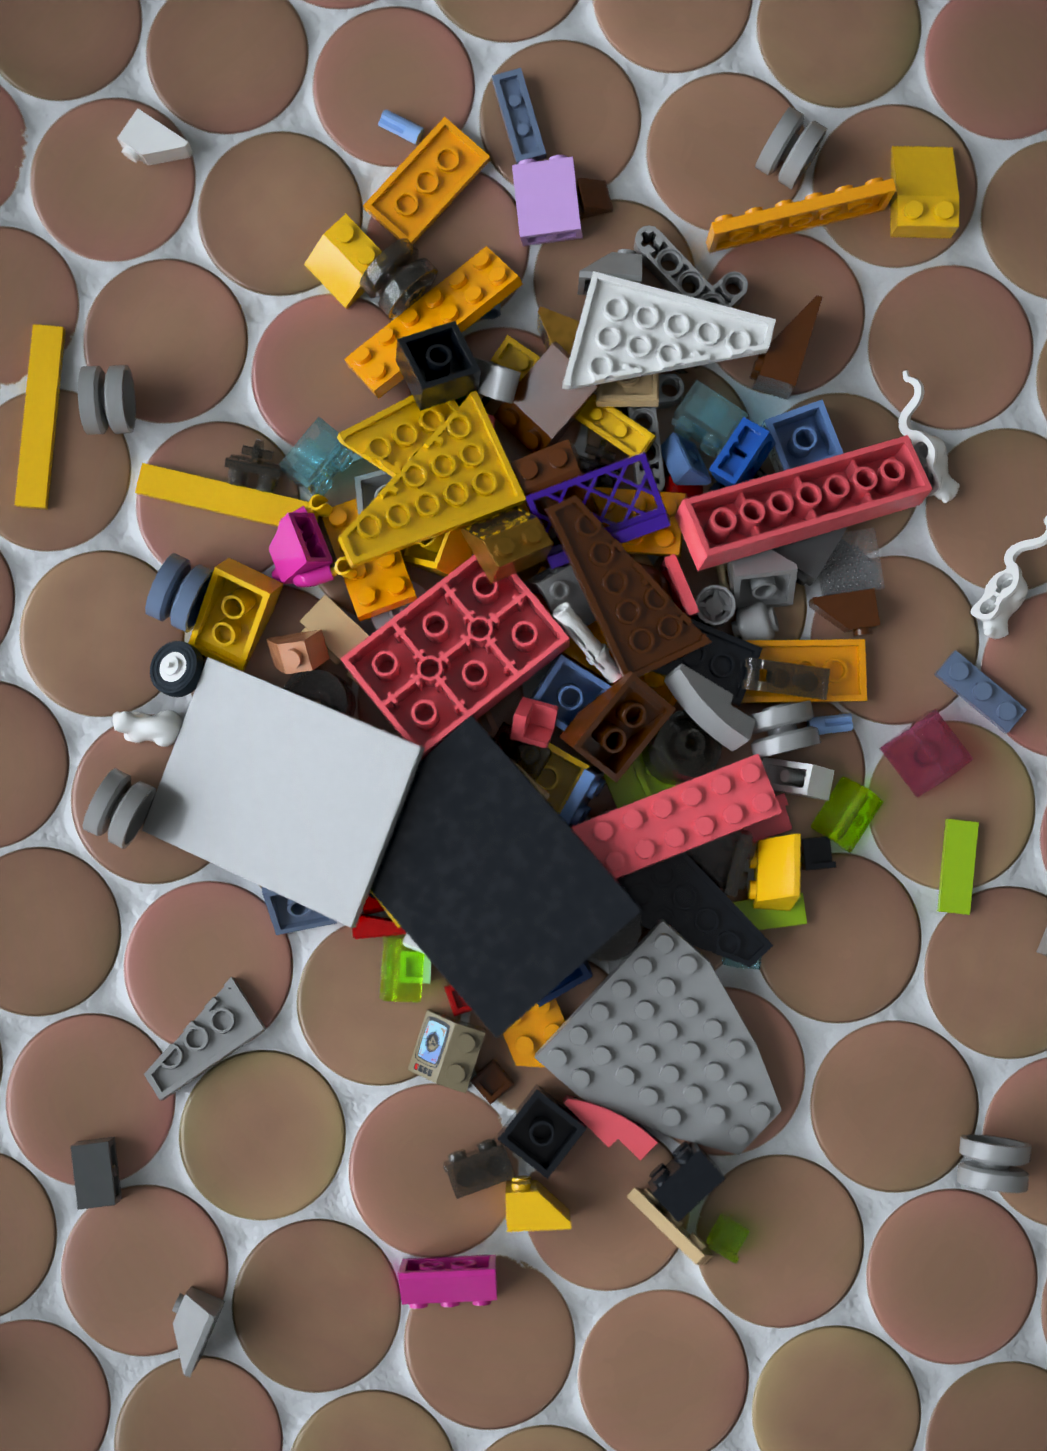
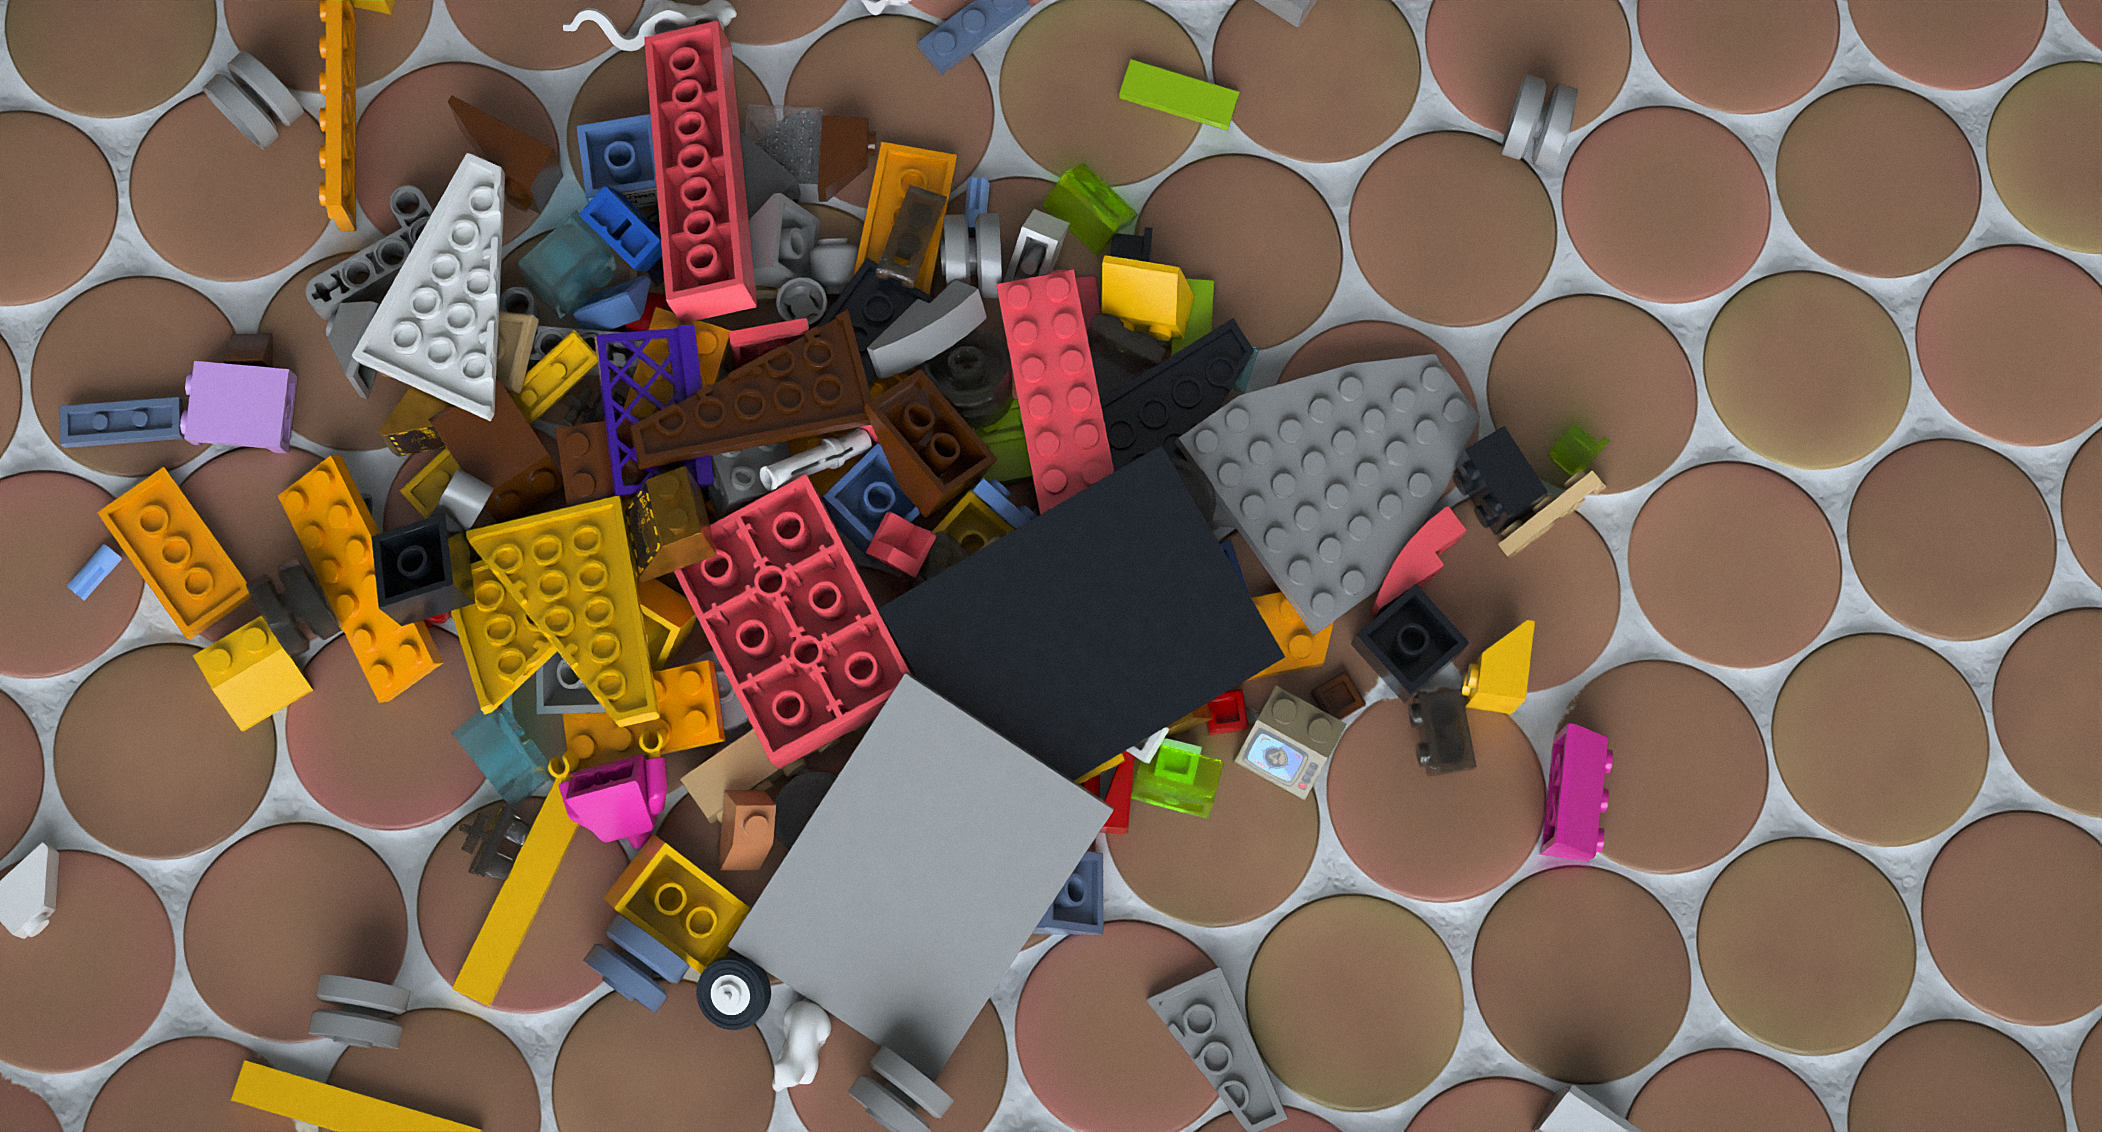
camera: 85 degrees left, 10 degrees down
clear pink slope [879,709,973,797] -> none

